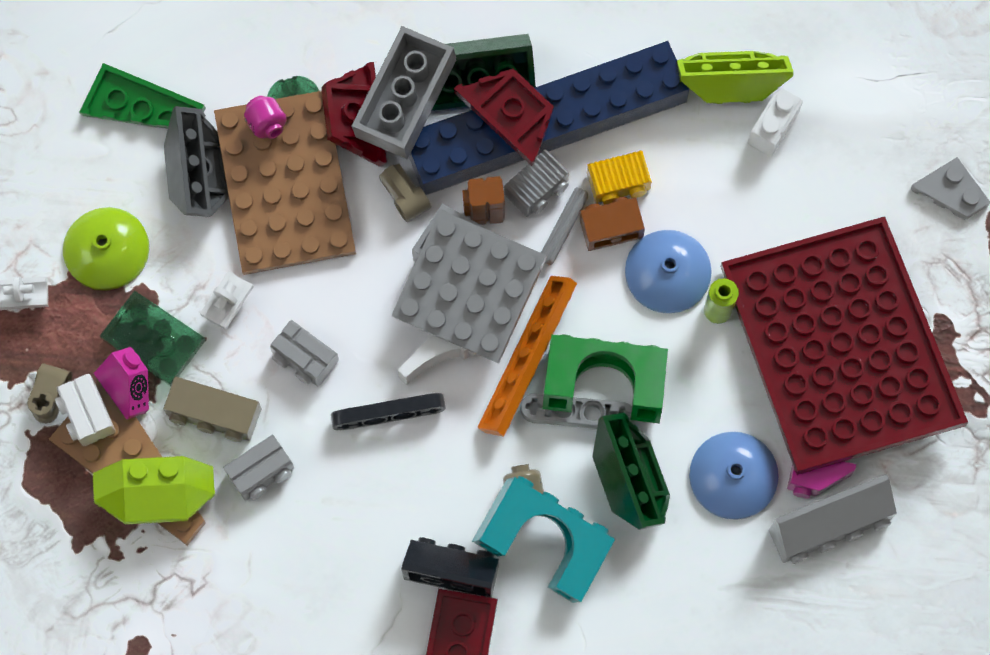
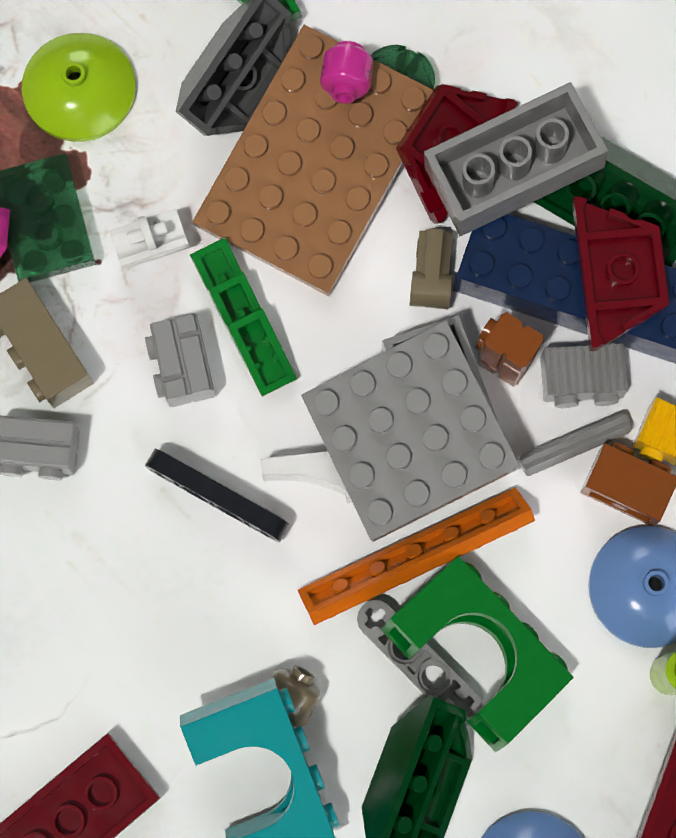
camera: 40 degrees right, 5 degrees up
black slope [401,537,499,598] -> none
none -> green slope [189,237,297,397]

